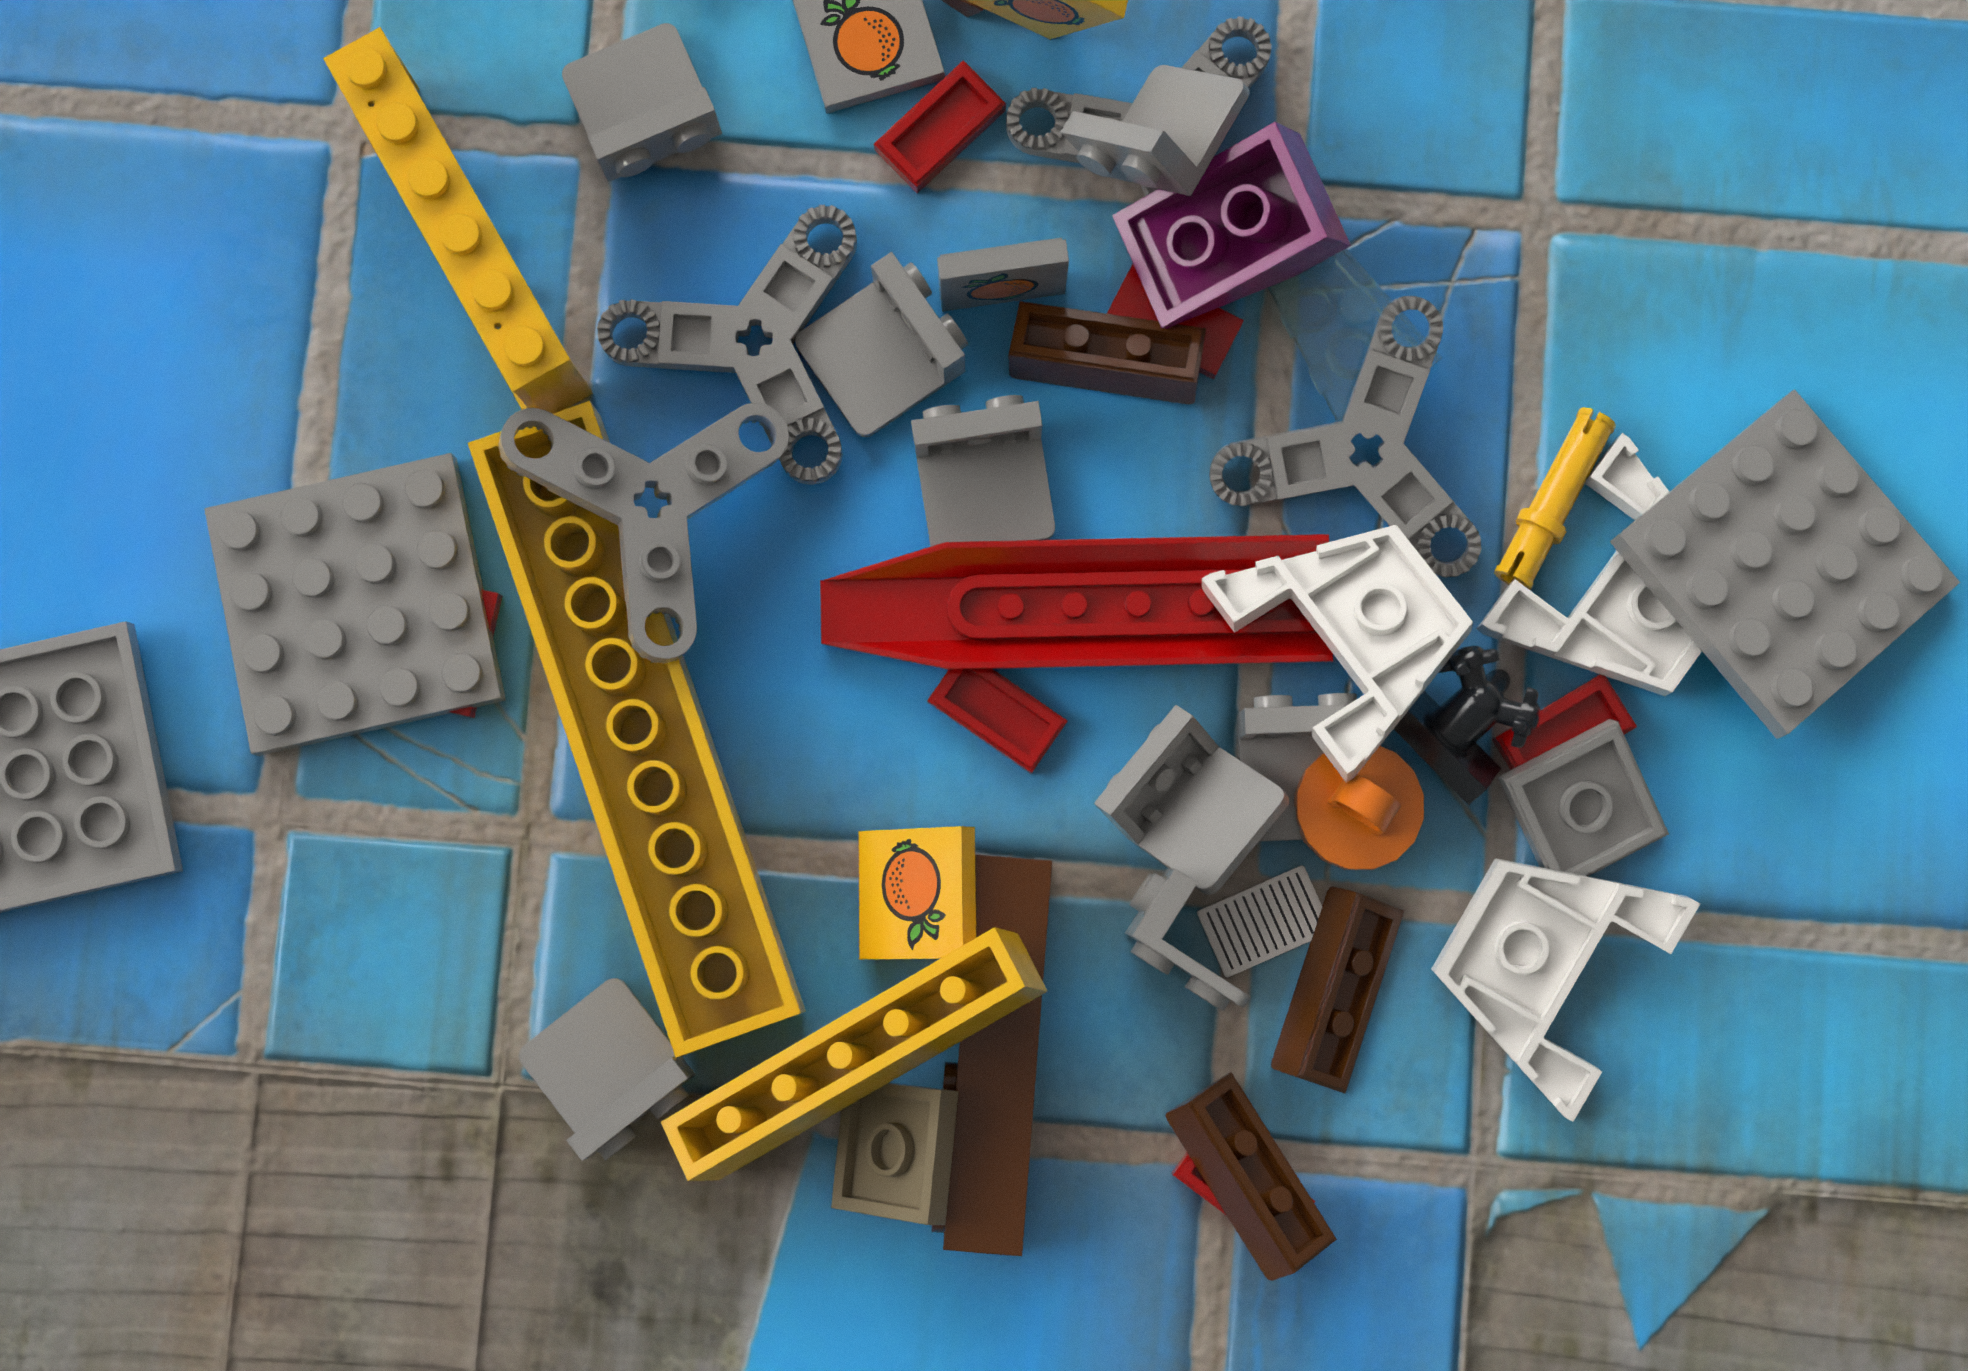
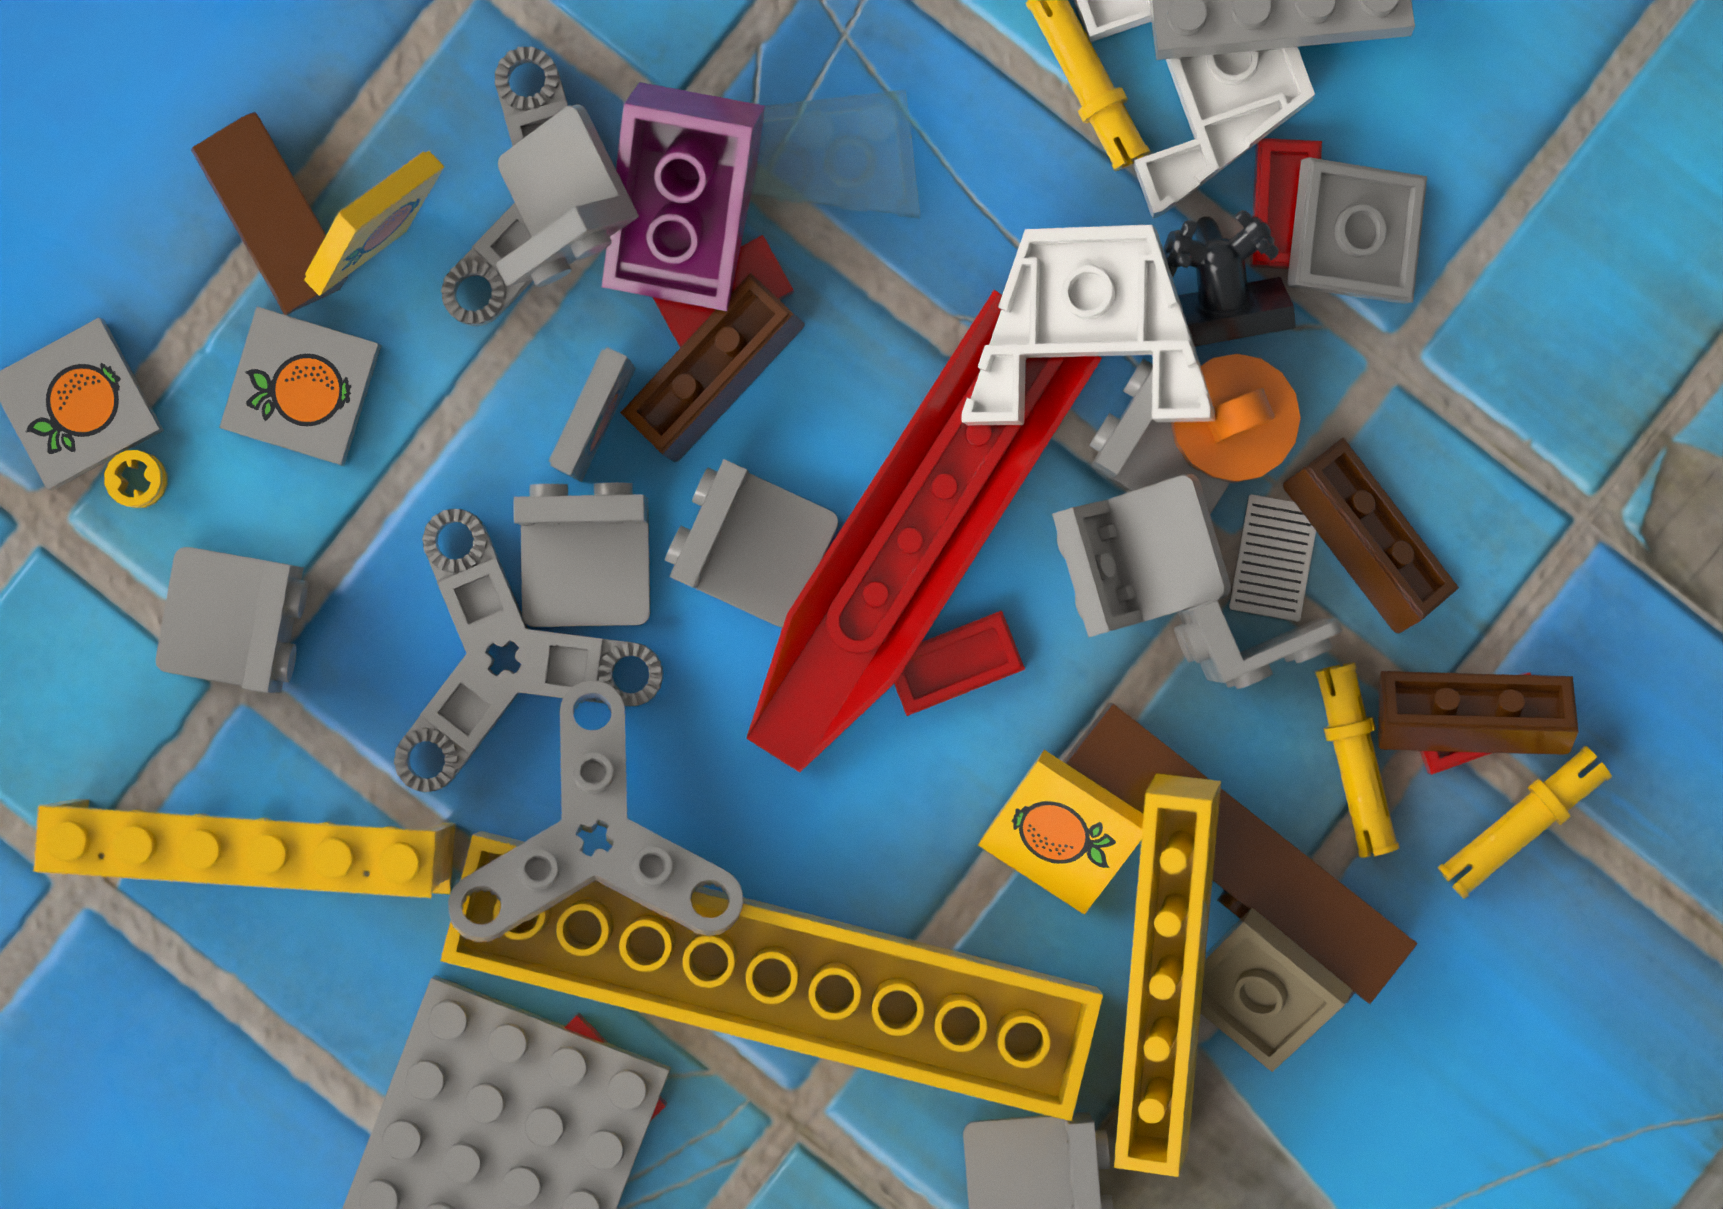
camera: 55 degrees left, 5 degrees up
red tile [874,60,1006,193] -> none
light grey piece [1209,296,1482,578] -> none
white wing [1431,858,1700,1122] -> none
none -> yellow pin [1315,662,1399,858]
none -> yellow pin [1437,745,1612,899]

